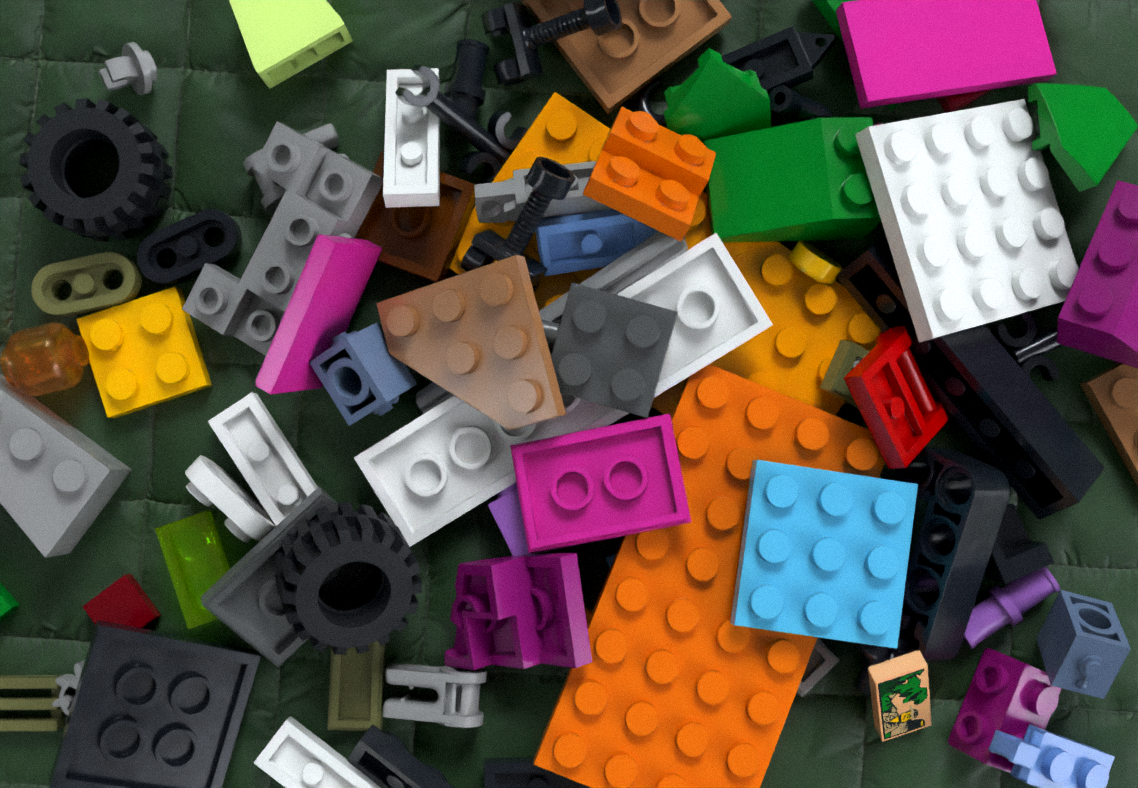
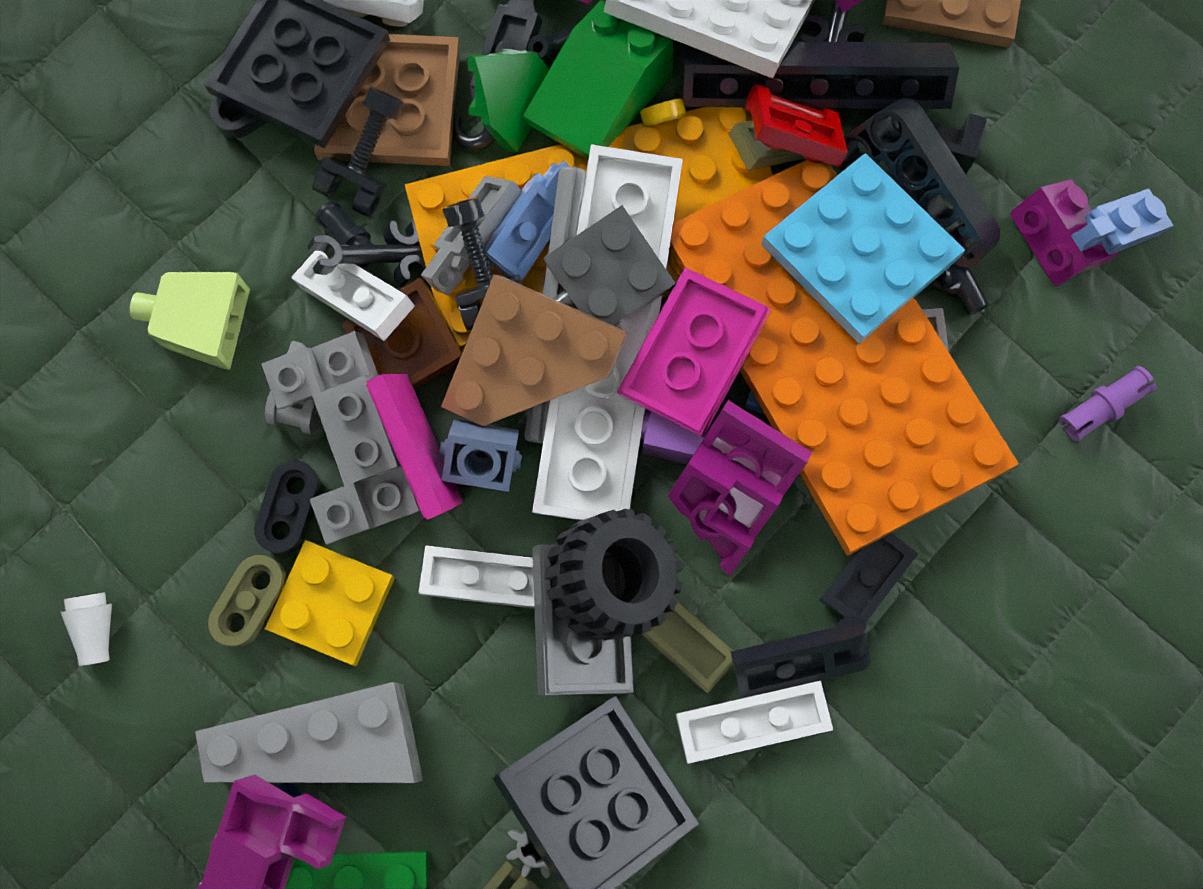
camera: 45 degrees left, 10 degrees down
clear orange head [1,322,89,396] -> none
black tyre [19,98,173,242] -> none
dark red tile [82,573,161,629] -> none
light grey plate [98,42,157,95] -> none
clear neon green plate [155,510,230,629] -> none
white plate [185,455,276,543] -> none
light grey piece [383,664,487,728] -> none
orange plate [582,106,716,242] -> none
tile [868,650,932,742] -> none
medium lavender pin [963,567,1060,649] -> none
sand blue head [1036,590,1131,699] -> none

